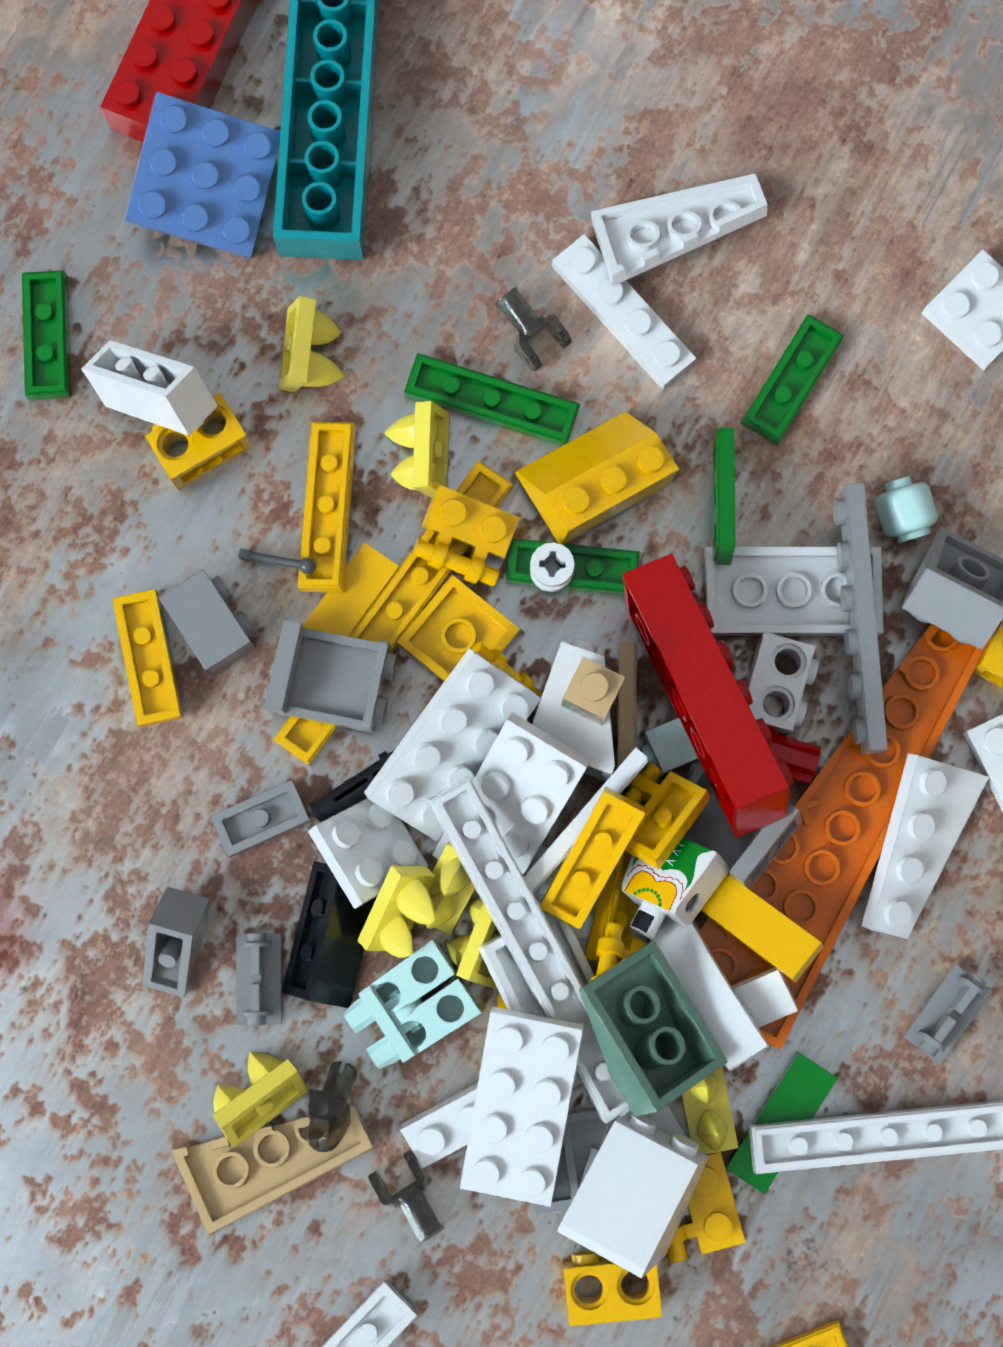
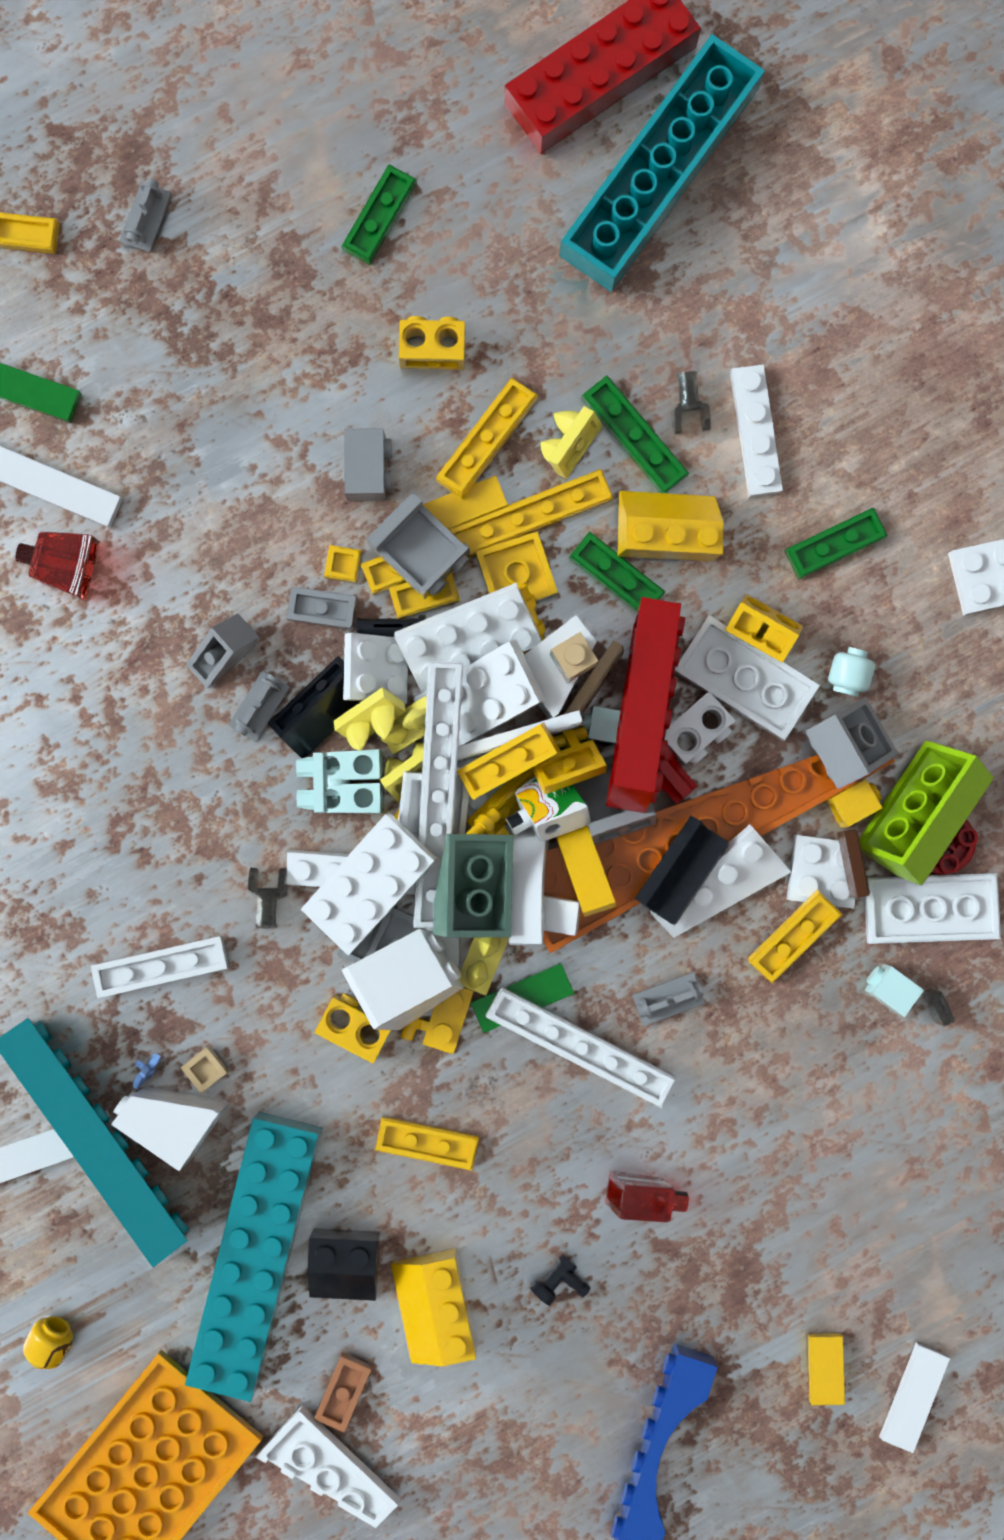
camera: 30 degrees right, 5 degrees up
white brick [81,340,218,436] -> none
yellow plate [112,589,183,728] -> none
medium blue plate [124,92,280,259] -> none
tan wing [171,1106,375,1235] -> none
light yellow tile [212,1052,308,1148] -> none
dark grey hinge [238,548,317,575] -> none
light yellow tile [278,296,344,393] -> none
clear smoke piece [308,1061,358,1152] -> none
yellow plate [412,485,520,587] -> none
white wheel [530,542,575,592] -> none
white wing [591,173,768,286] -> none
green tile [713,427,735,565] -> none
light grey plate [833,483,888,755] -> none
none -> yellow tile [324,545,362,584]
none -> yellow tile [389,572,460,618]
none -> black panel [635,815,729,925]
none -> yellow brick [725,593,803,663]

